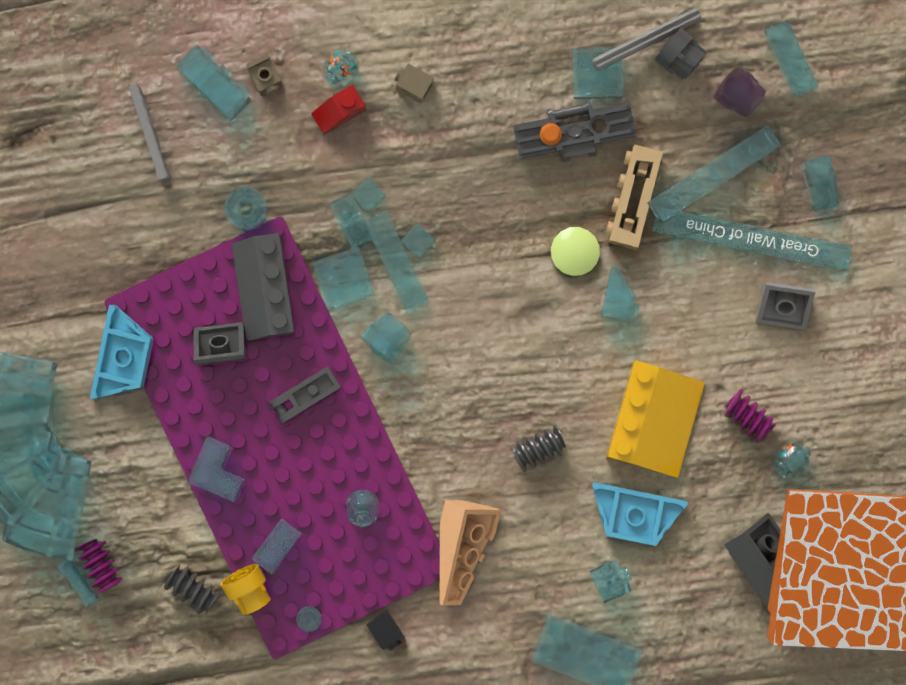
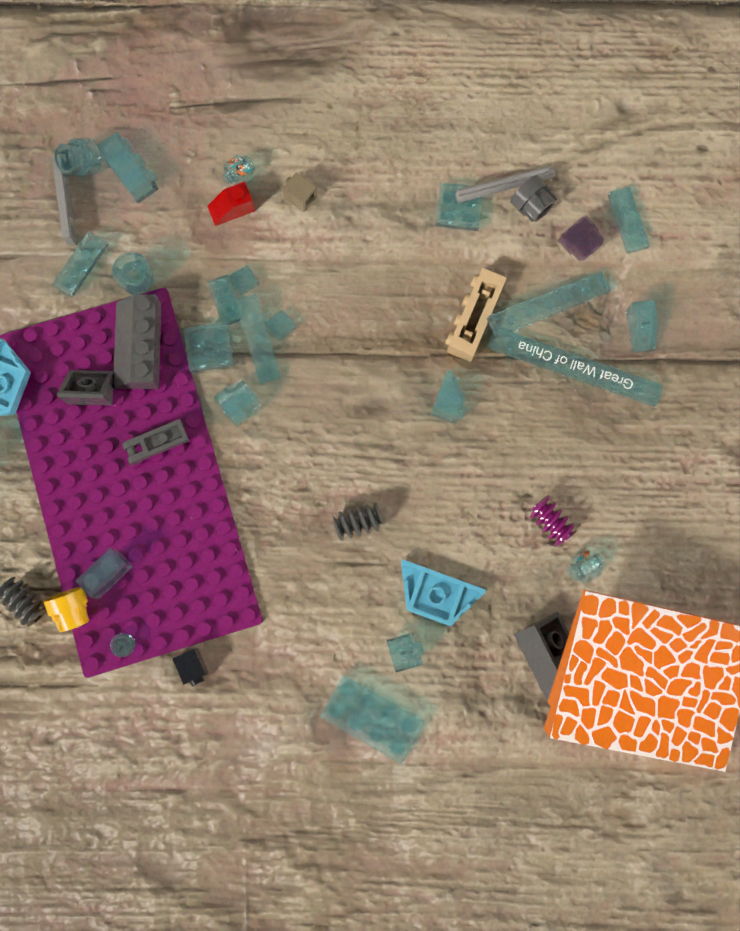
camera: 10 degrees right, 5 degrees down
clear light blue brick [187,436,246,502] -> none
dark tan brick [246,53,283,95] -> none
clear light blue head [346,490,379,527] -> none
light nougat wedge [440,500,501,606] -> none
dark grey piece [513,101,637,162] -> none
yellowish green dish [551,227,600,276] -> none
yellow slope [606,360,705,478] -> none
light grey slope [756,282,816,330] -> none
none -> clear light blue plate [52,231,108,298]
none -> clear light blue piece [54,137,102,177]

